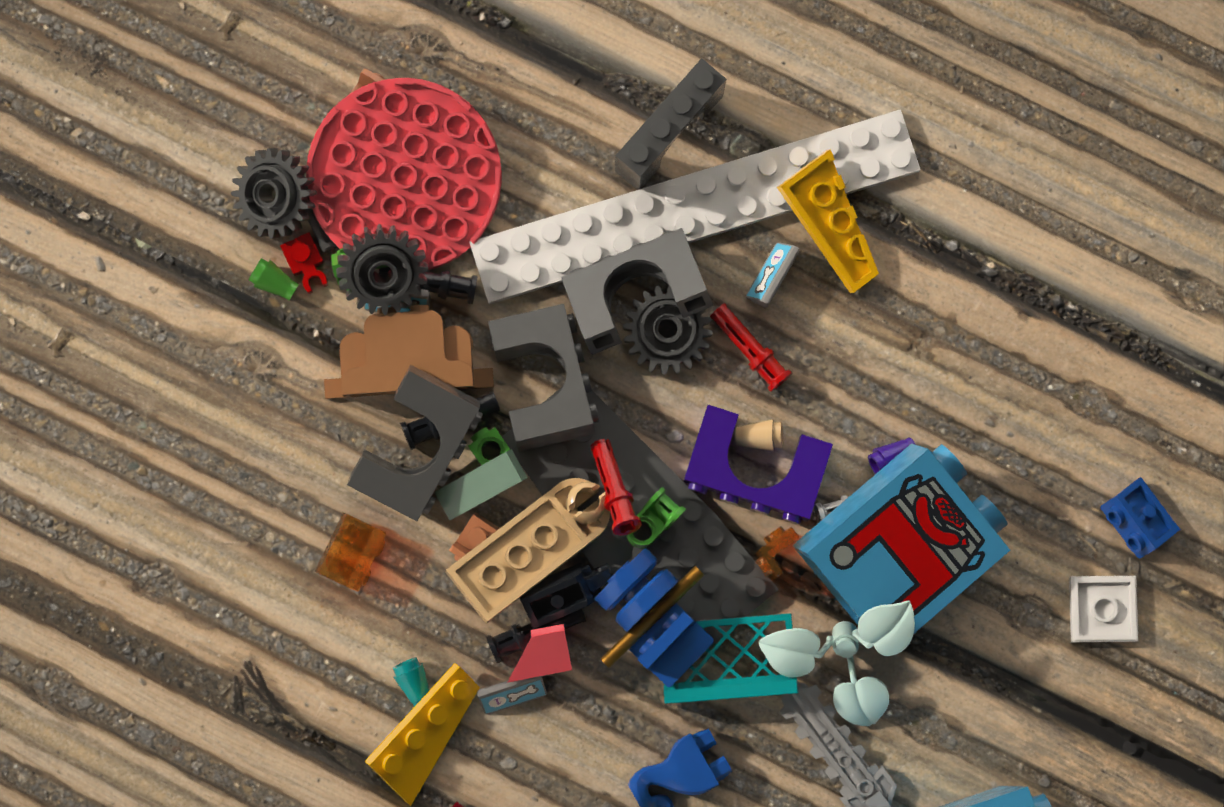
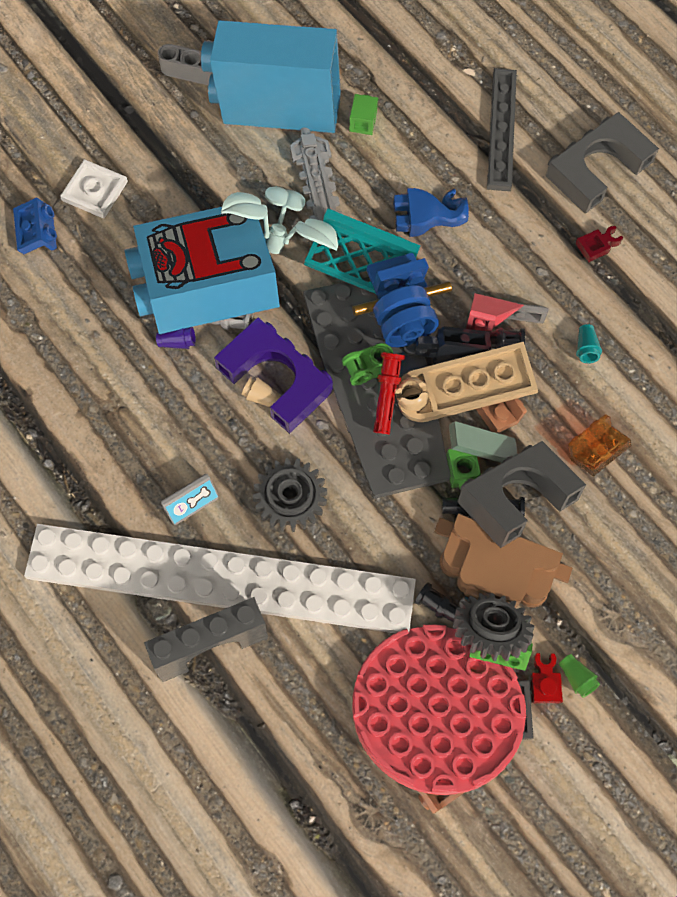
camera: 155 degrees left, 15 degrees down
dark grey gear [231,148,317,239] -> none
yellow wing [365,663,480,806] -> none
dark grey arch [488,304,599,452] -> none
arch [561,228,713,355] -> none
red pin [710,303,793,392] -> none
clear orange bracket [755,526,799,580] -> none
yellow wing [777,149,879,293] -> none

